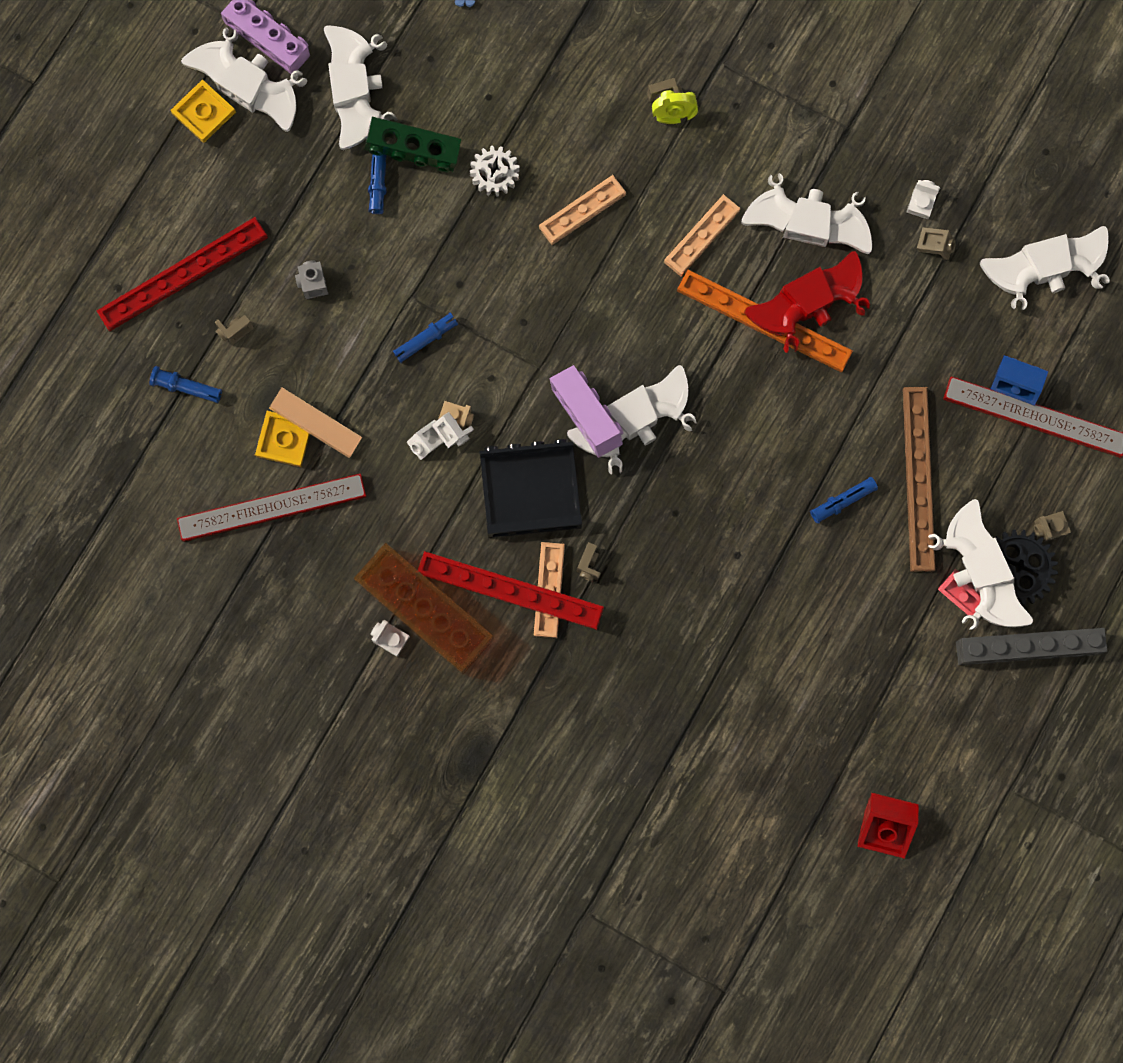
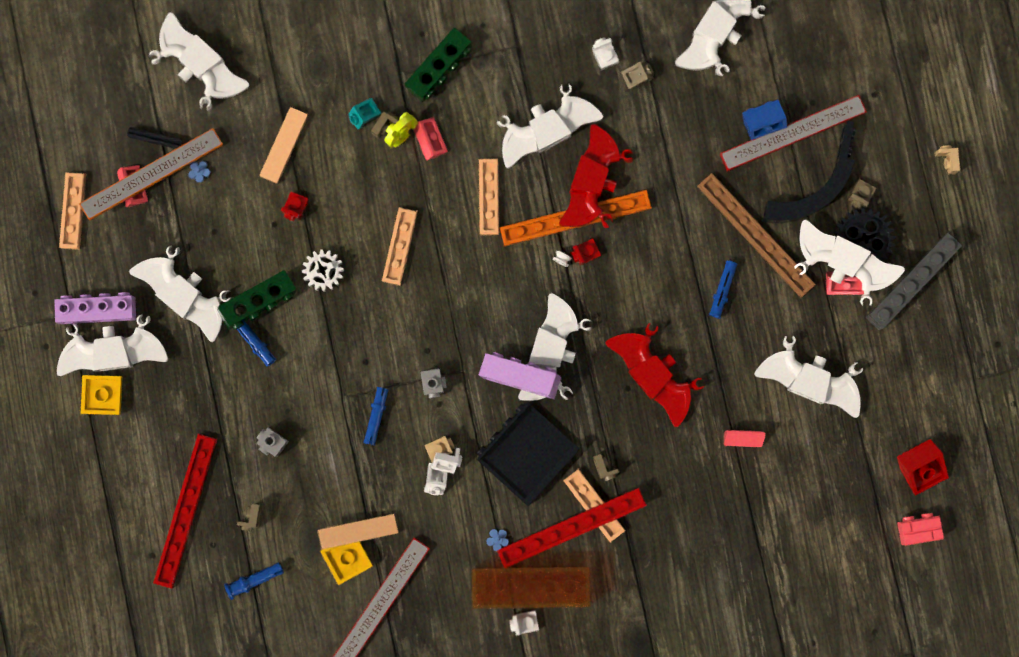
camera: 40 degrees left, 5 degrees up
none -> light nougat tile [259,107,308,184]
none -> red bracket [281,192,309,221]
none -> teal bracket [348,98,381,130]
none -> dark green brick [404,27,472,102]
none -> coral slope [414,117,448,160]
none -> light grey brick [421,369,447,399]
none -> medium blue plant [486,529,509,551]
none -> white bush [552,251,572,267]
none -> red bracket [571,238,601,266]
none -> red torso [605,322,704,427]
none -> coral slope [724,430,765,447]
none -> white torso [754,336,863,418]
none -> black arch [762,121,856,223]
none -> coral brick [897,513,944,546]

